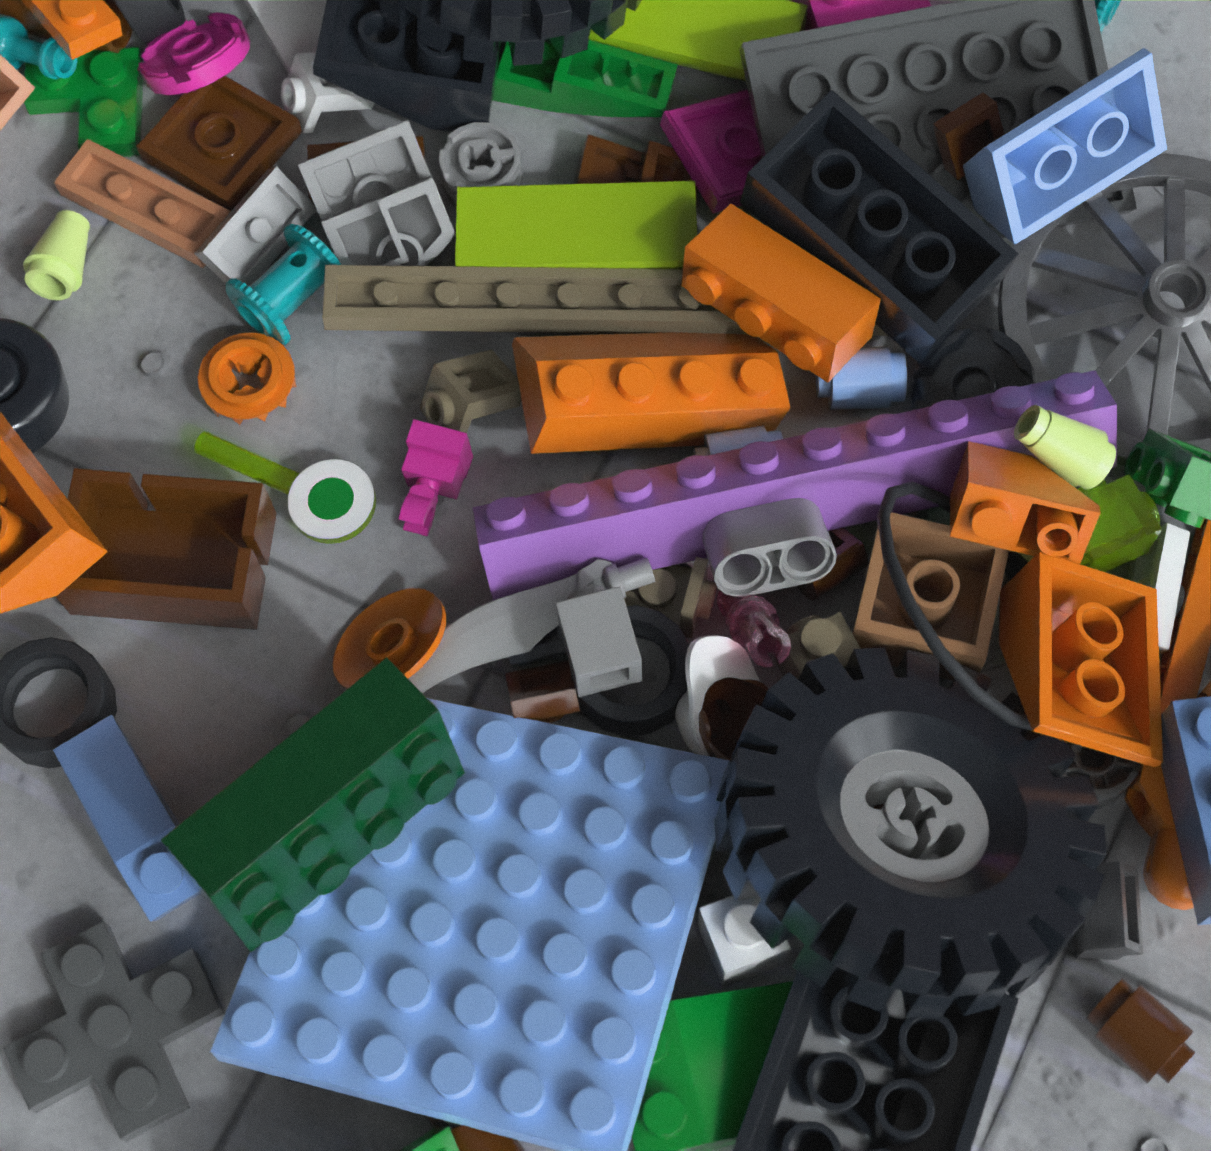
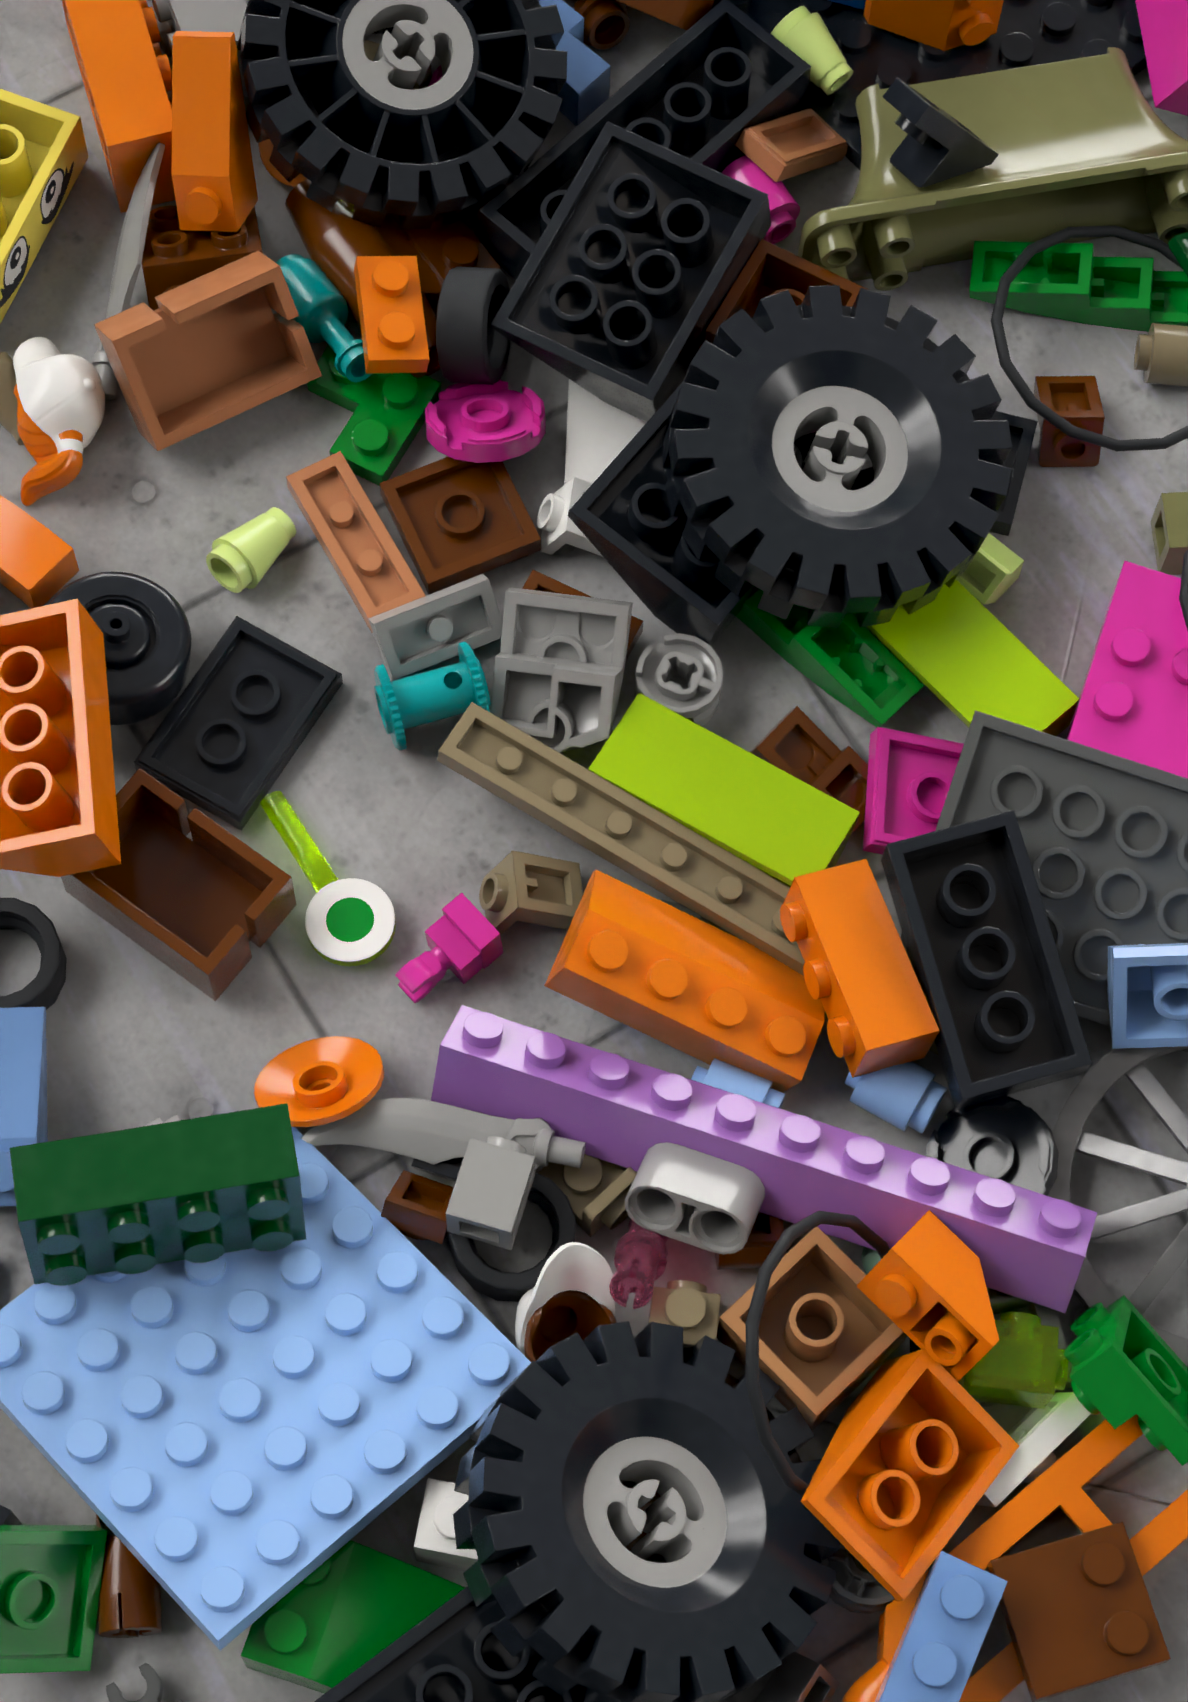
camera: 25 degrees right, 0 degrees up
orange gear [198,332,296,425] -> none
reddish brown plate [932,92,1005,180] -> none
yellowish green cone [1014,405,1116,489] -> none
none -> black tile [134,616,343,831]

